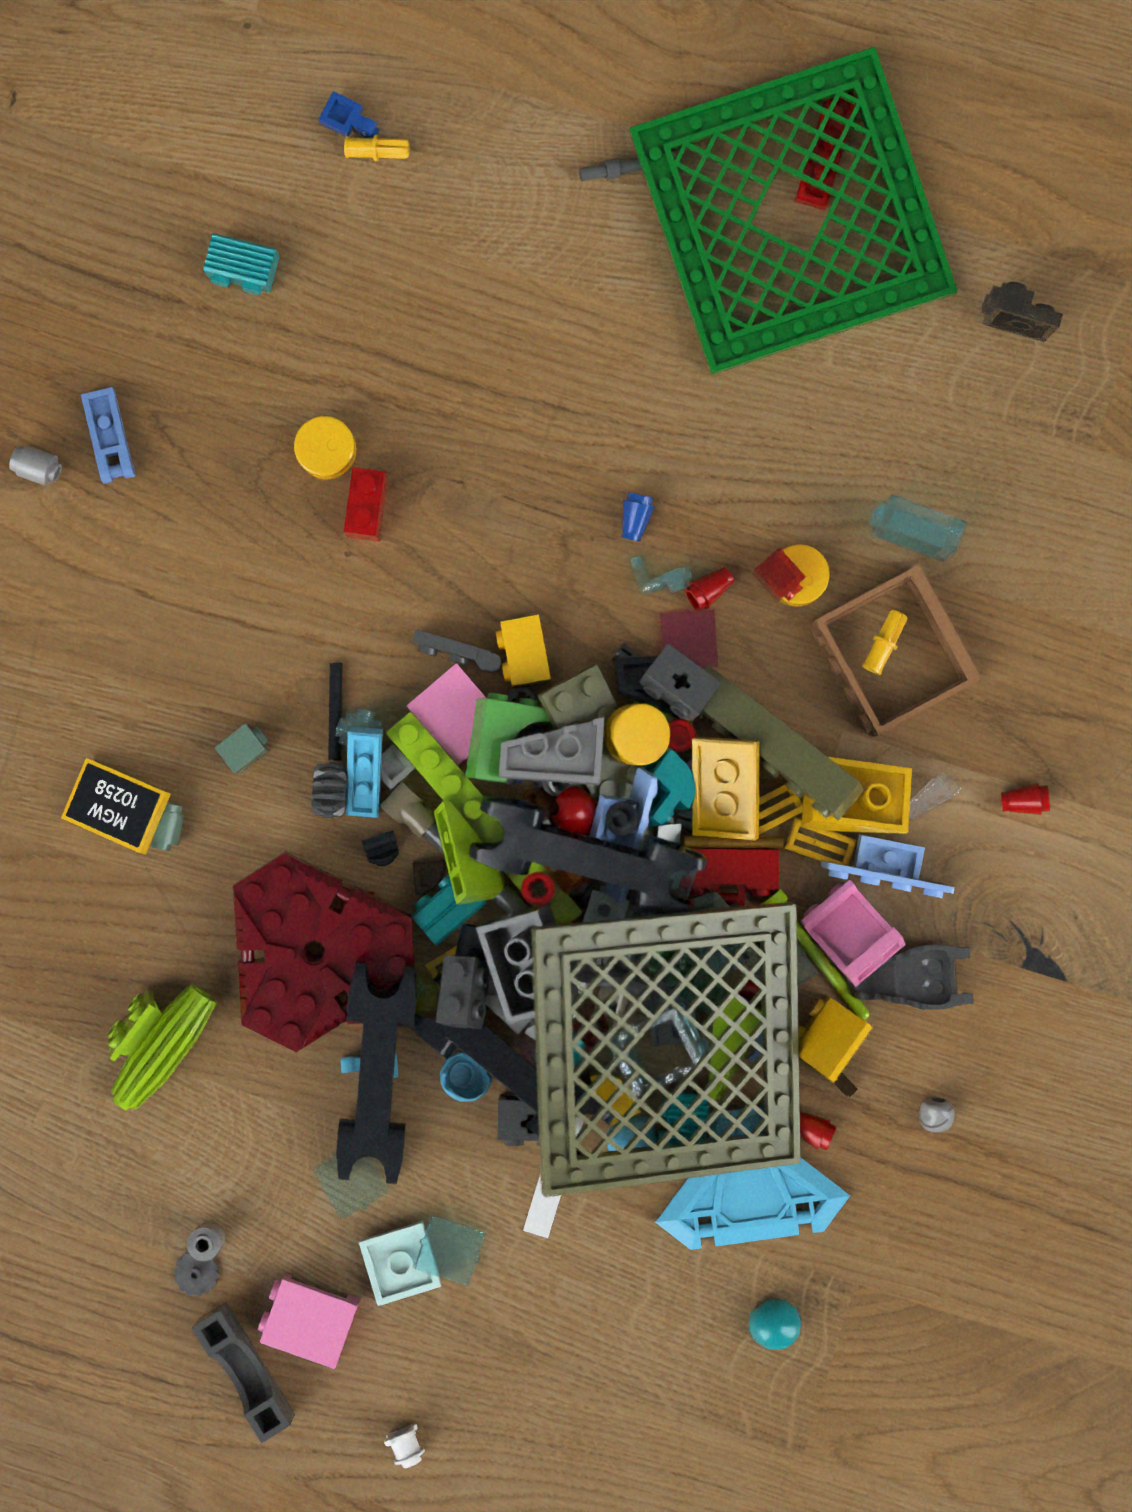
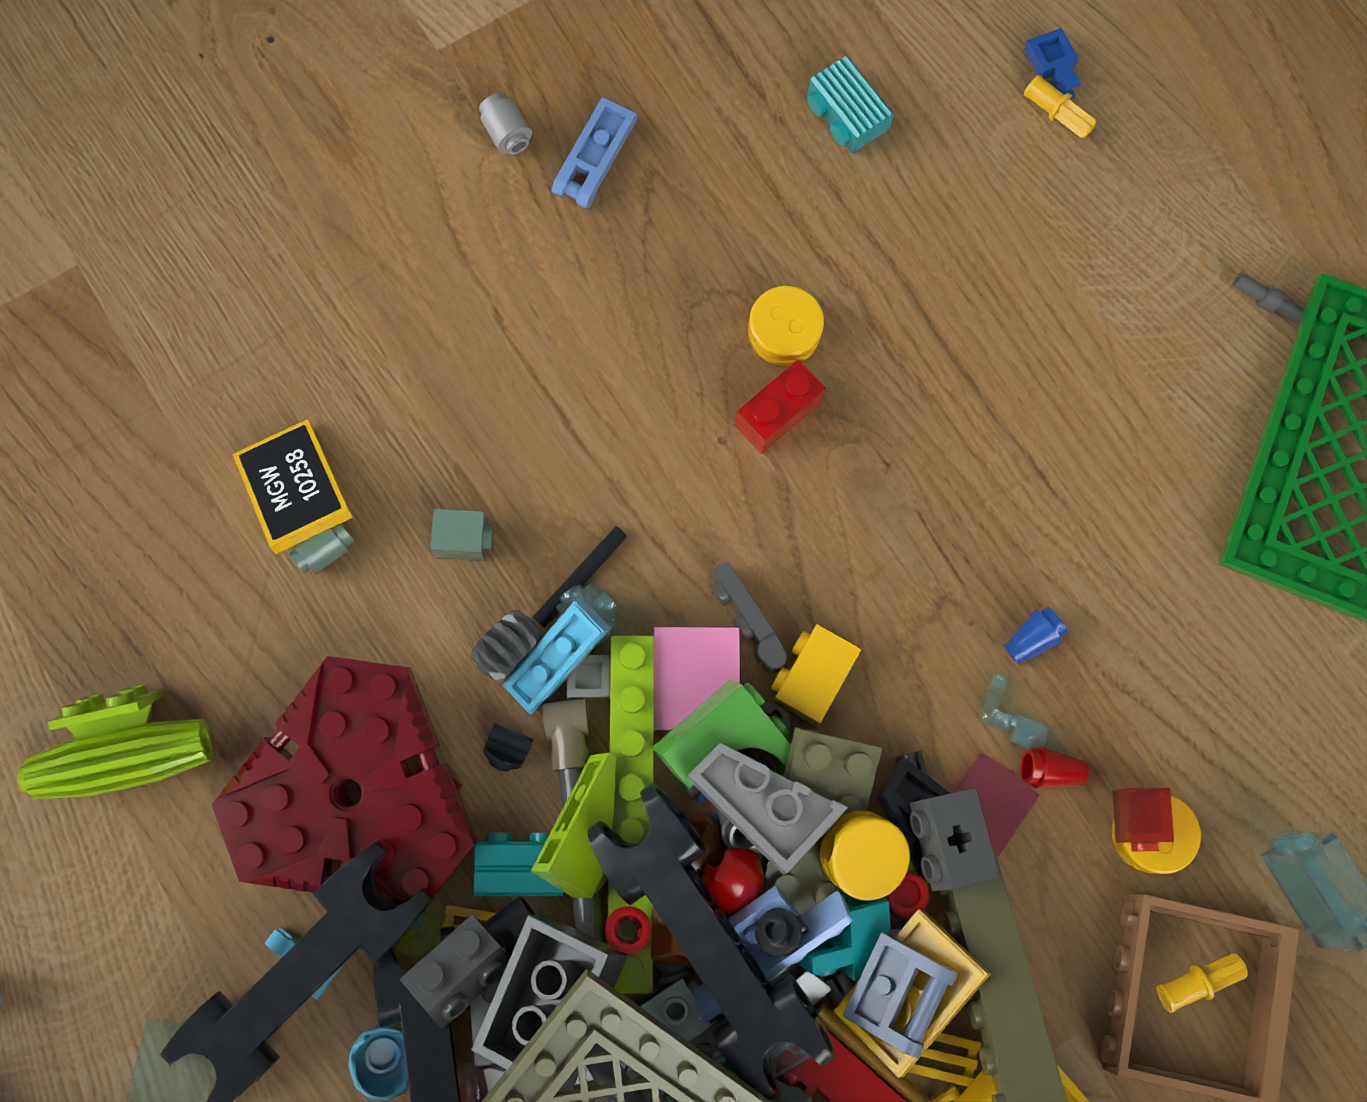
camera: 35 degrees right, 10 degrees down
dark brown tile [413,860,446,895] -> none
none -> sand blue plate [842,932,959,1058]

